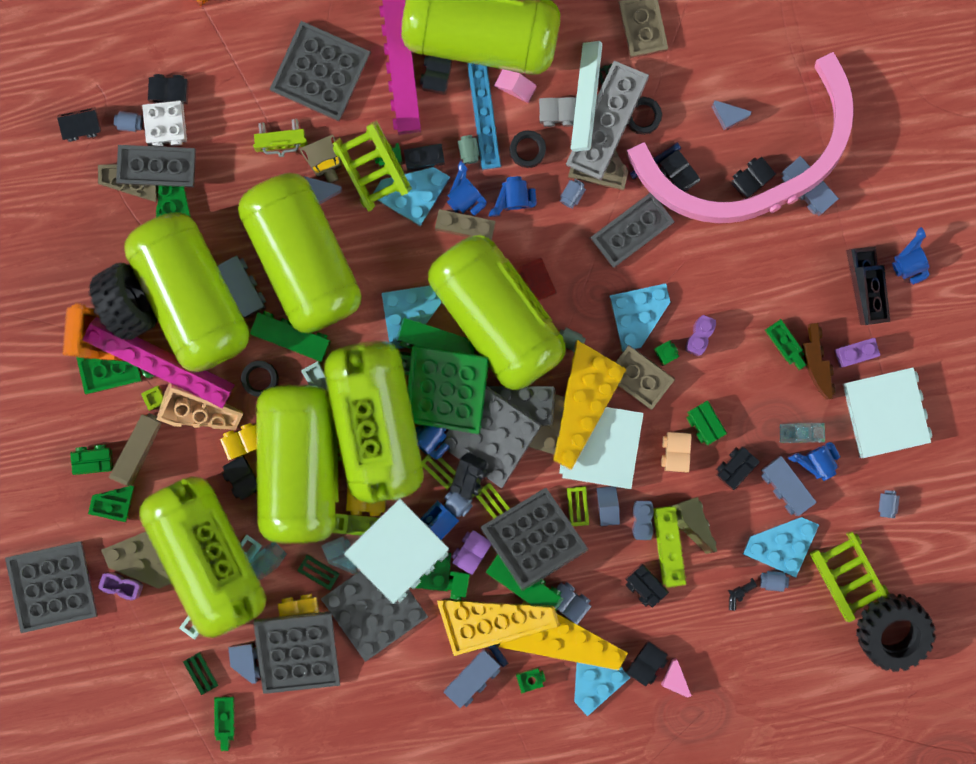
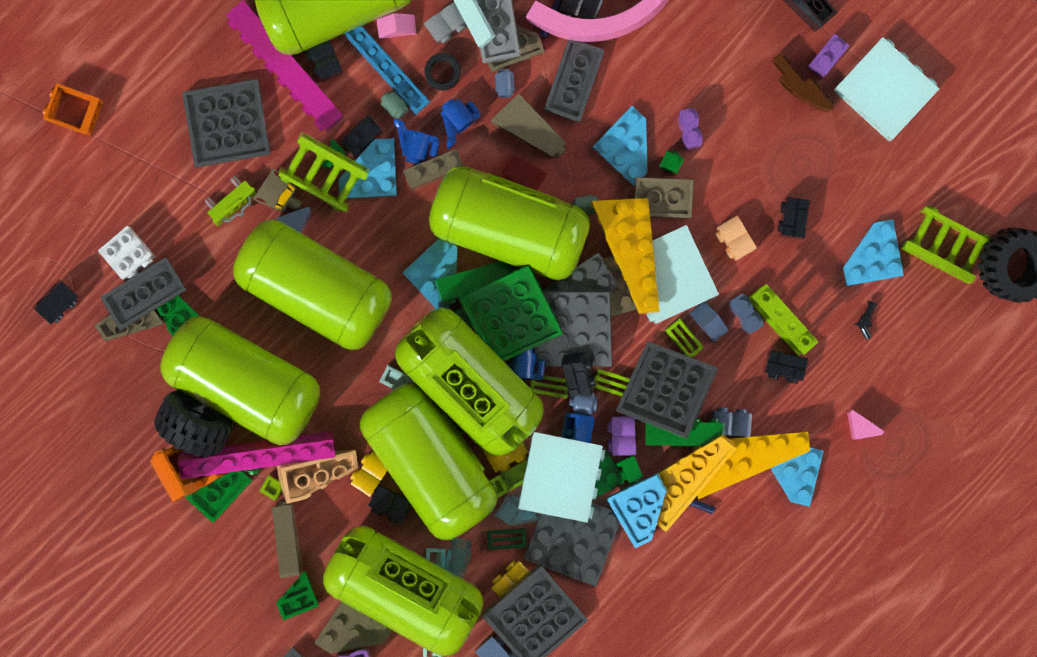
camera: 25 degrees left, 0 degrees up
green brick [70,445,114,475] -> none
sand blue brick [114,111,143,132] -> none
black brick [148,74,189,104] -> none
sand blue brick [217,256,266,318] -> none
black tyre [241,360,279,397] -> none
green brick [250,311,331,363] -> none
sand blue brick [444,649,500,708] -> none
green brick [516,667,546,694] -> none
black brick [626,641,668,687] -> none
olive slope [670,497,717,554] -> none
green brick [686,400,727,445] -> none
sand blue brick [760,571,789,592] -> none
sand blue brick [761,456,817,516] -> none
green hinge [764,319,806,370] -> none
clear light blue slope [780,423,825,443] -> none
blue piece [788,442,841,481] -> none
sand blue brick [878,490,900,518] -> none
none -> dark tan slope [491,94,566,159]
none -> medium azure plate [607,473,667,548]

